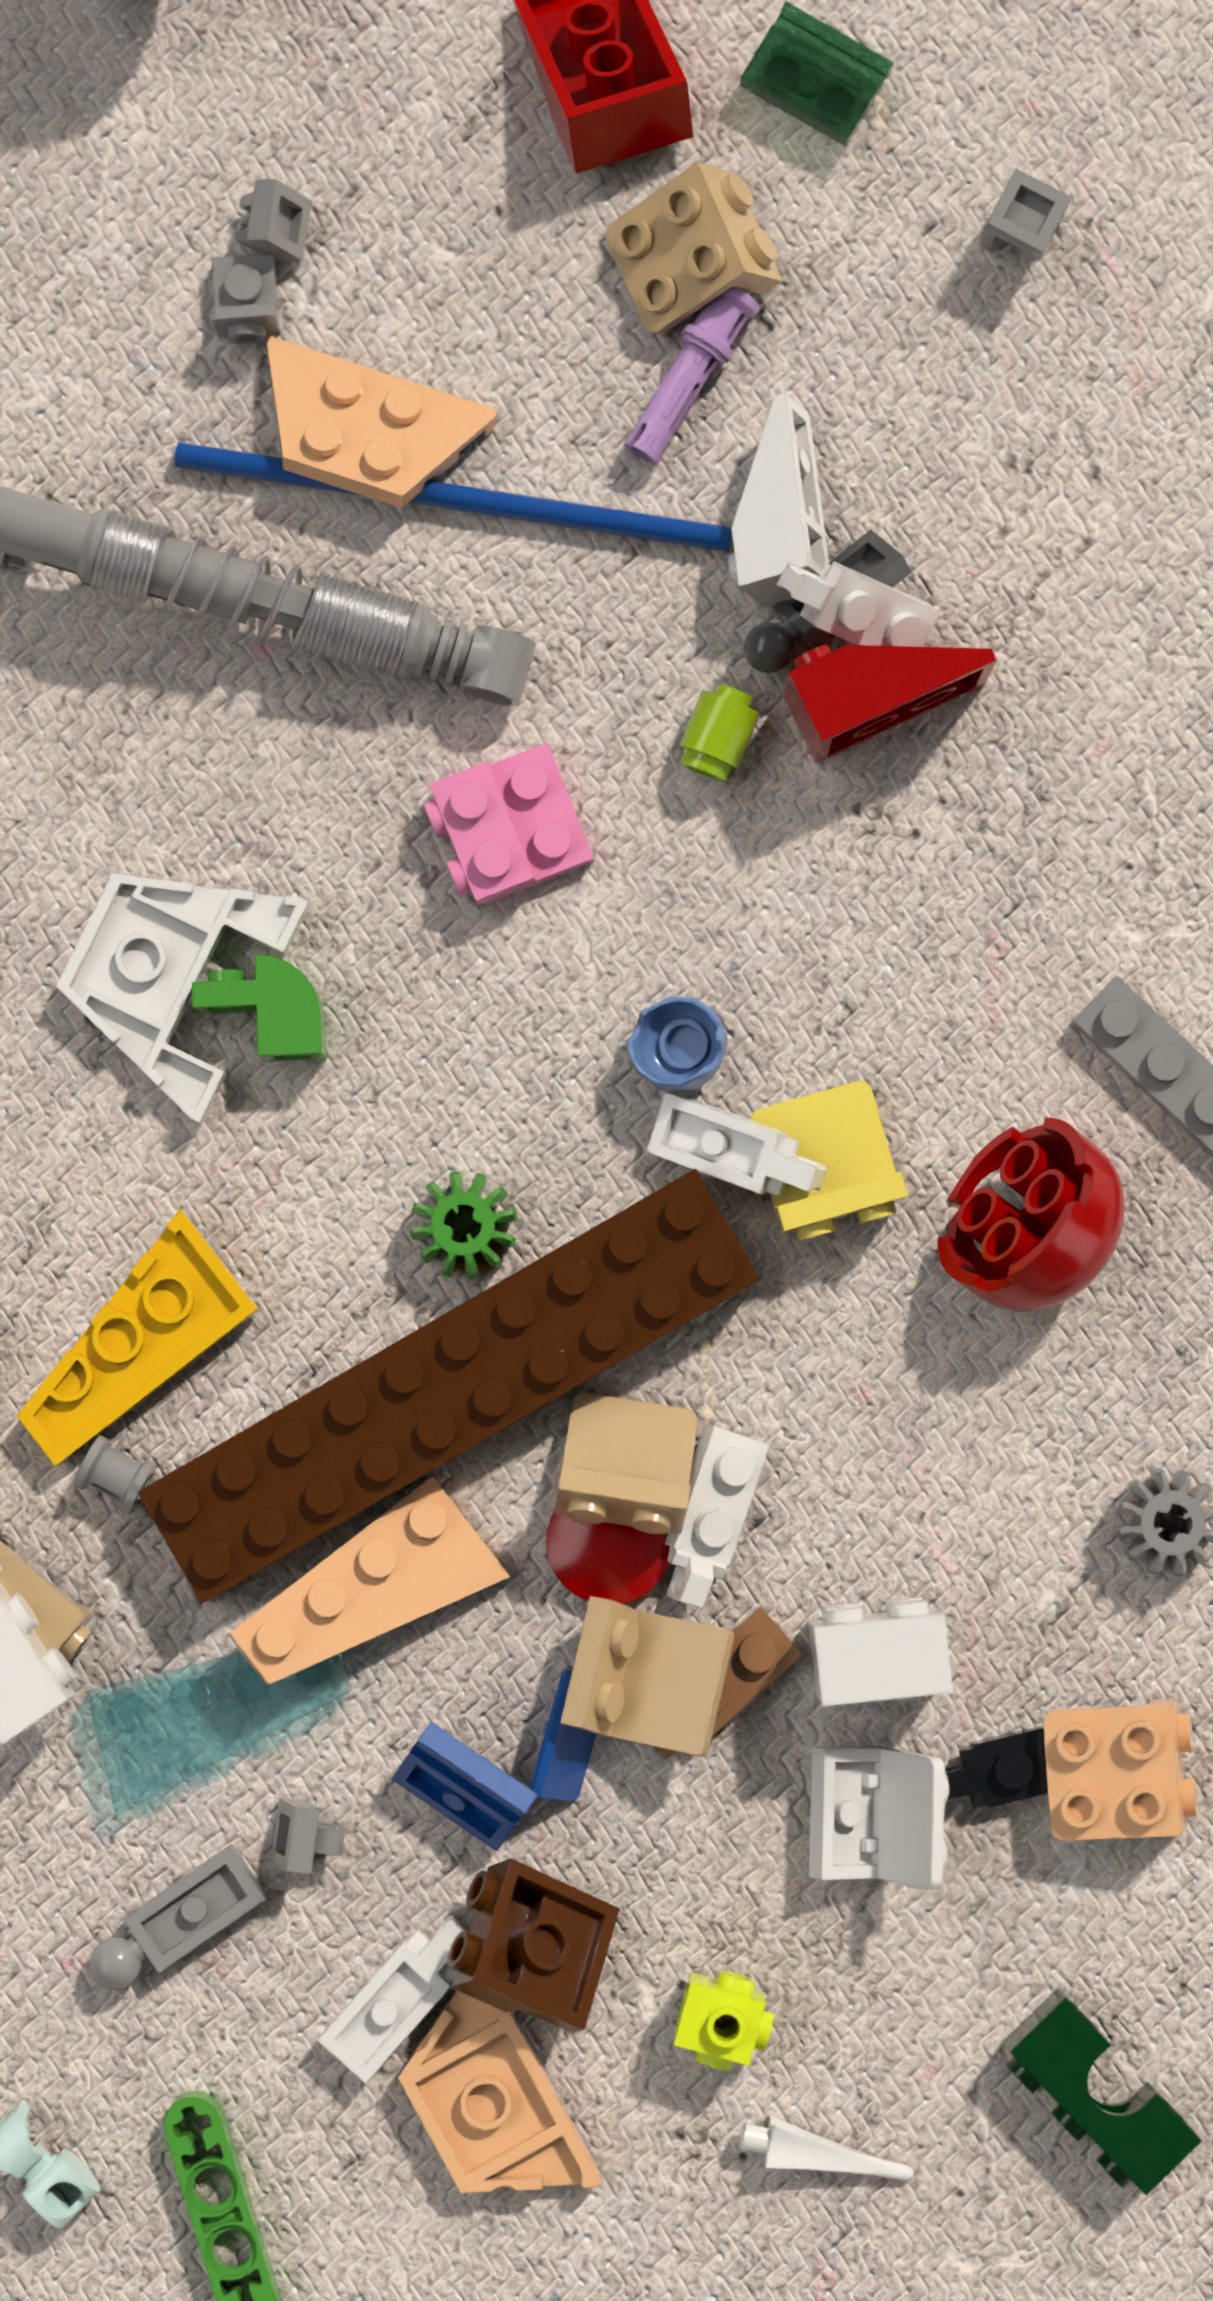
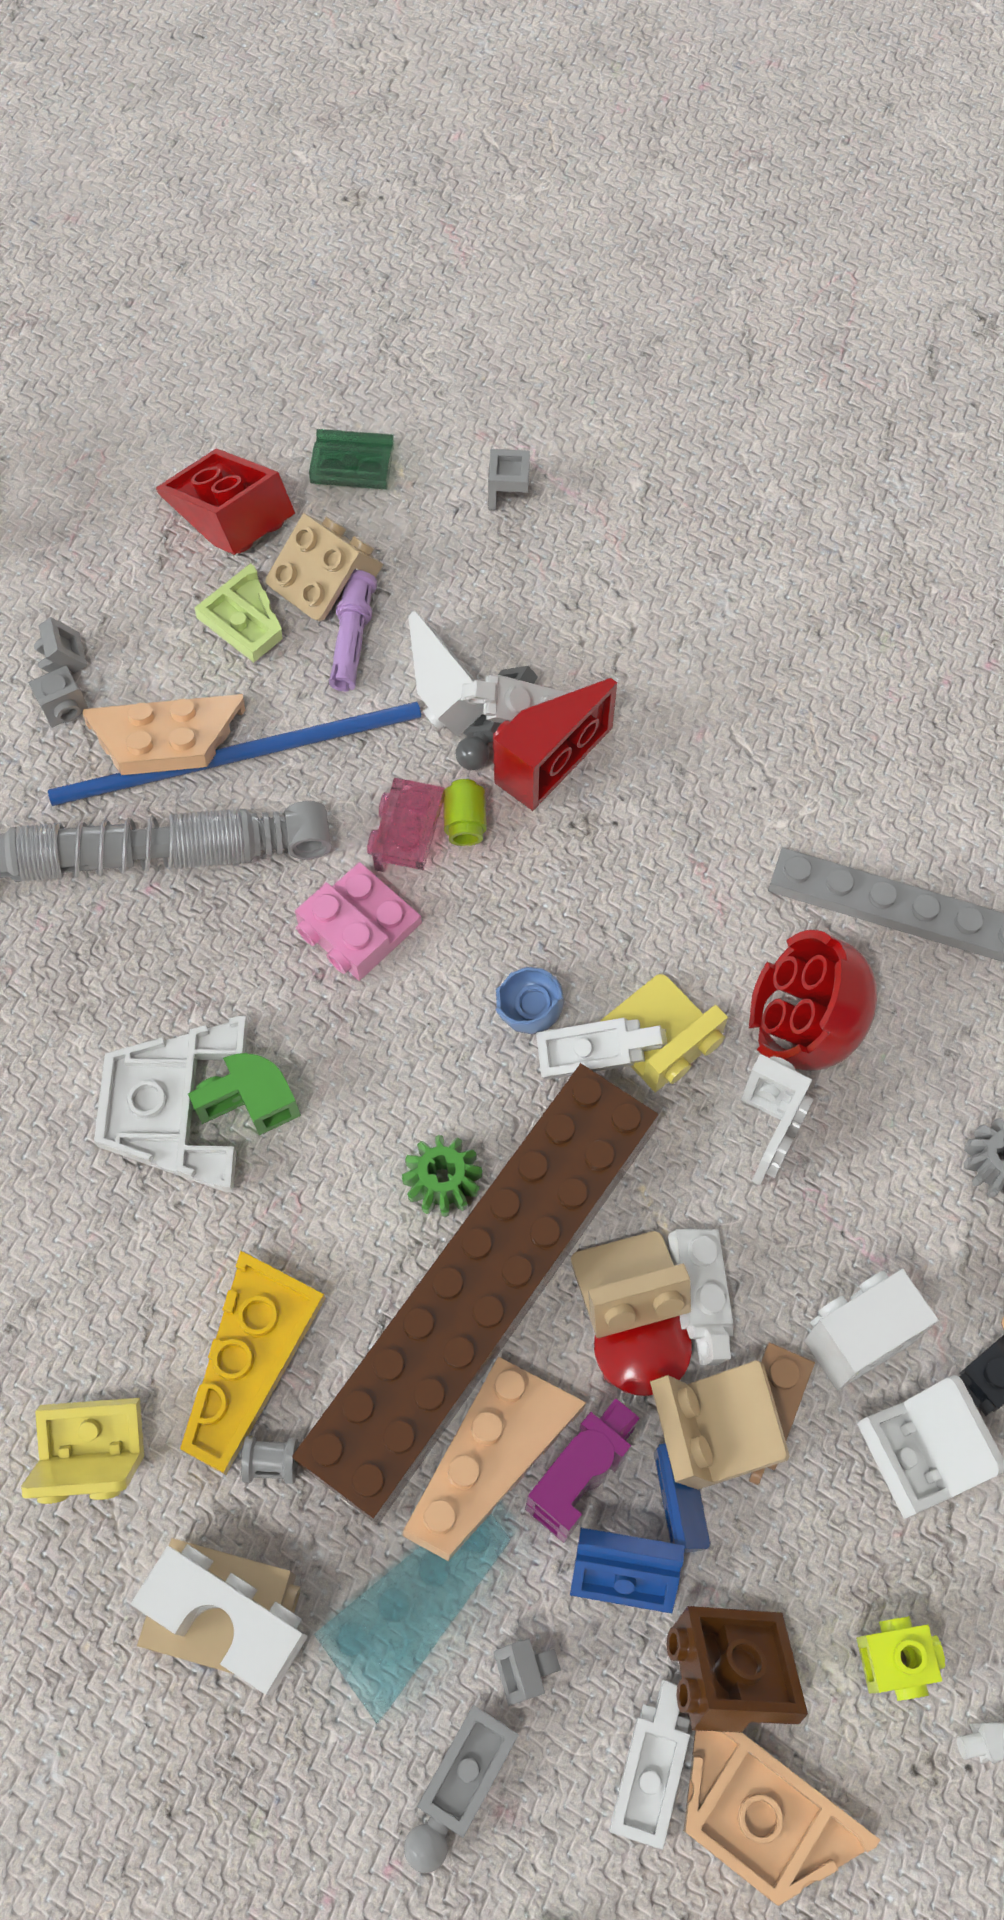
camera: 30 degrees left, 20 degrees down
none -> yellowish green wing [195,563,283,663]
none -> clear pink bracket [367,778,445,872]
none -> magenta hips [525,1398,640,1543]
none -> white bracket [741,1054,814,1185]

